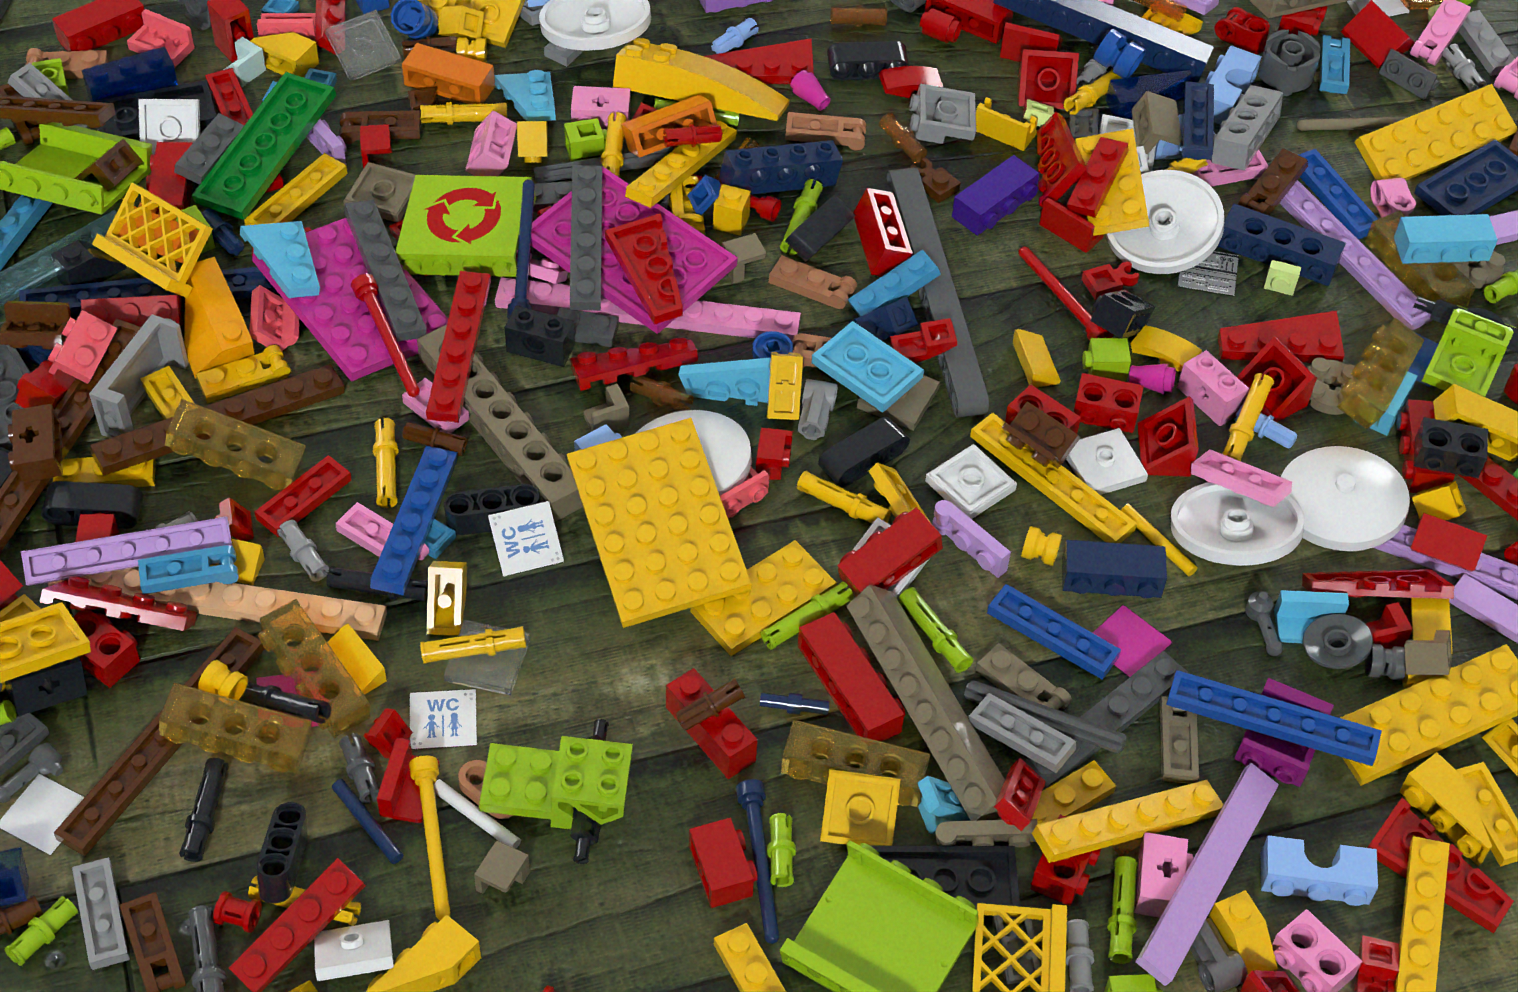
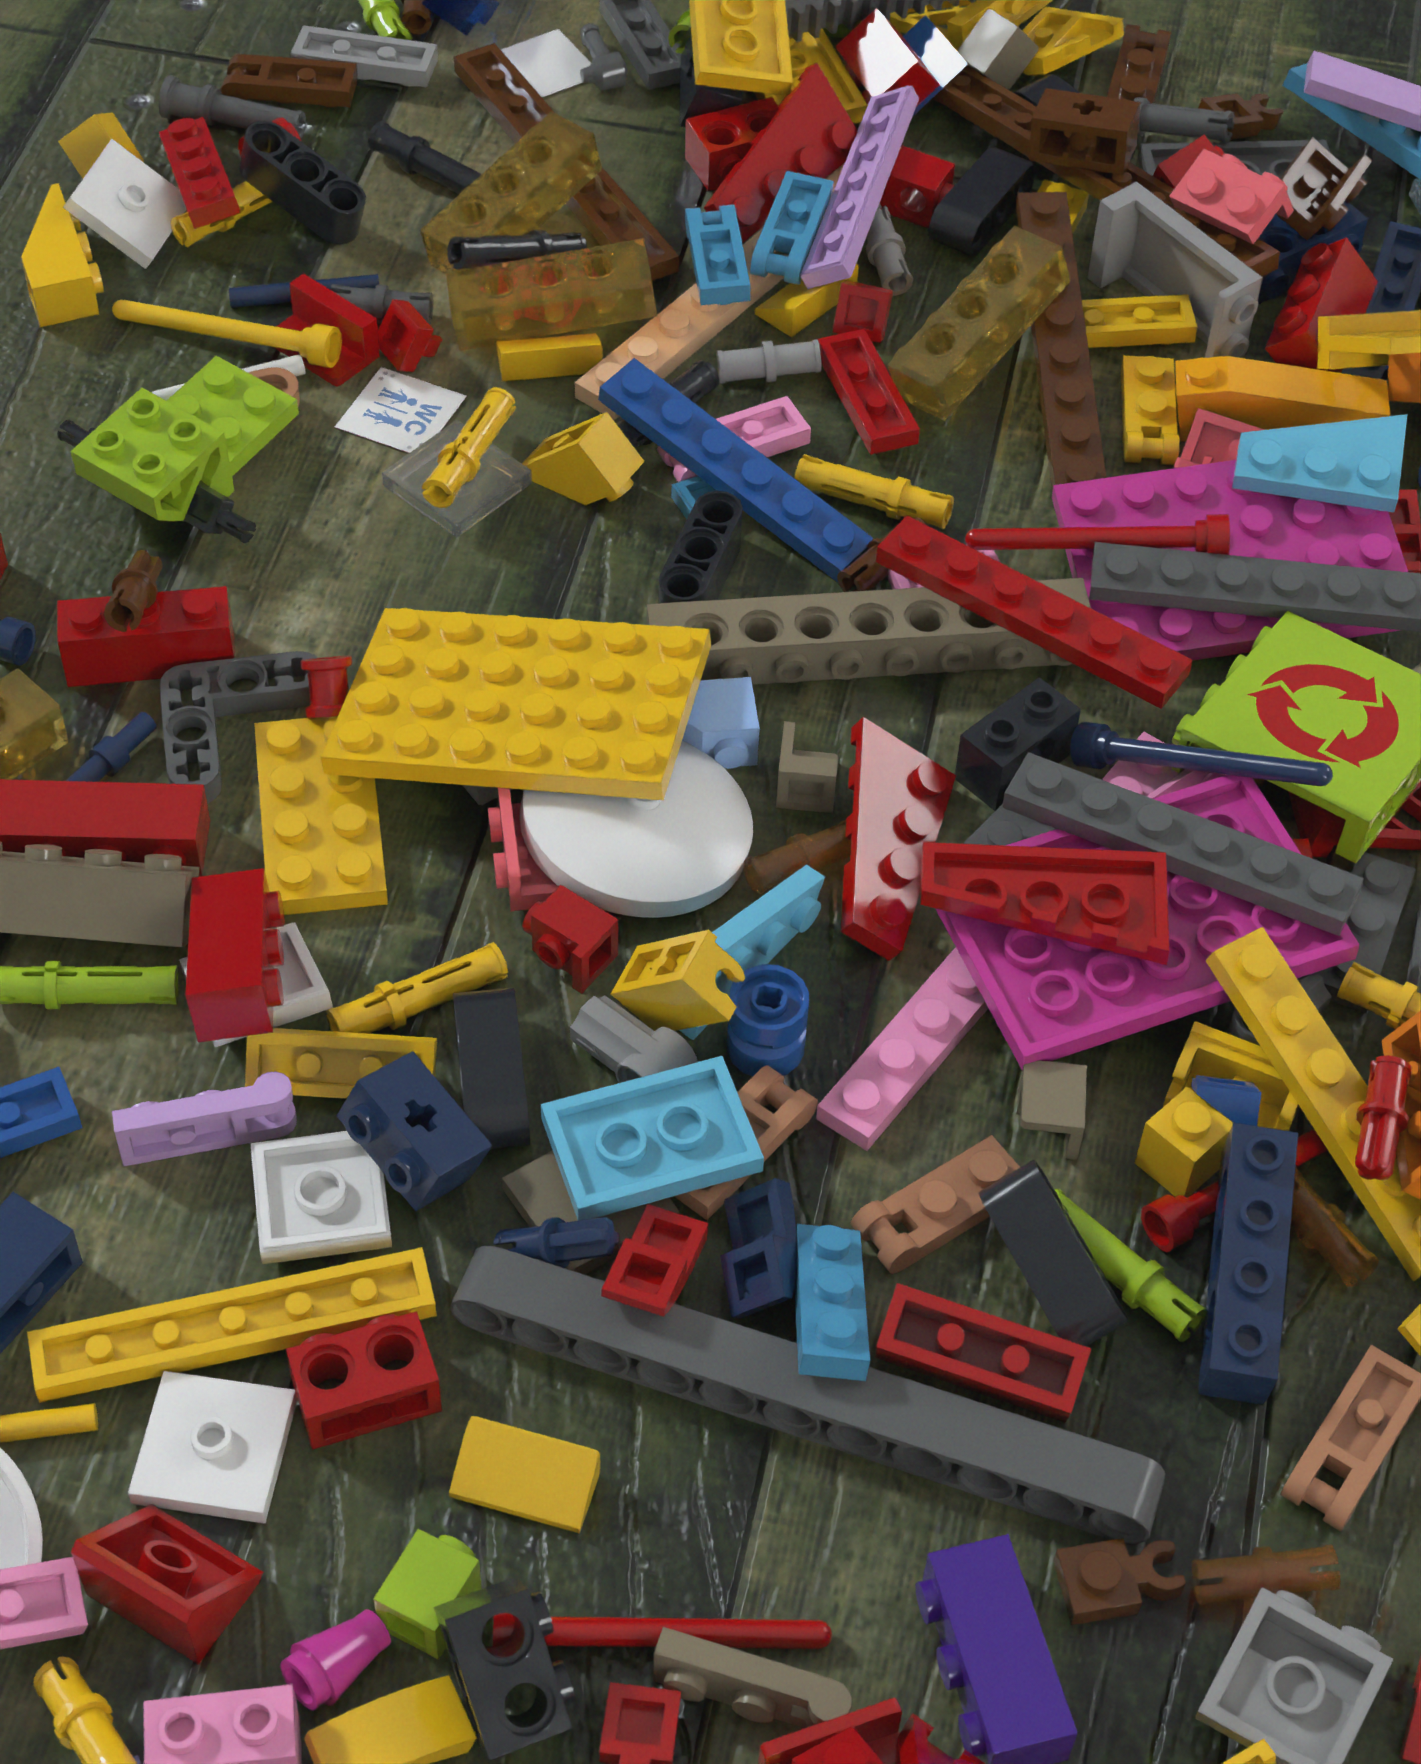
camera: 120 degrees right, 0 degrees up
yellow wheel [198,660,248,707] -> none
dark tan panel [474,840,530,894] -> none
white sticker [488,501,564,576] -> none
lime pin [760,582,854,650] -> none
reddish brown bracket [1001,401,1080,469] -> none
yellow wheel [1021,526,1062,566] -> none
red brick [1073,373,1144,433] -> none
none -> dark grey beam [160,651,318,804]
none -> red bush [300,656,352,718]
none -> dark blue brick [337,1051,493,1211]
none -> dark blue axle [494,1217,619,1268]
none -> dark tan plate [653,1627,852,1728]
none -> dark azure plate [685,204,751,305]

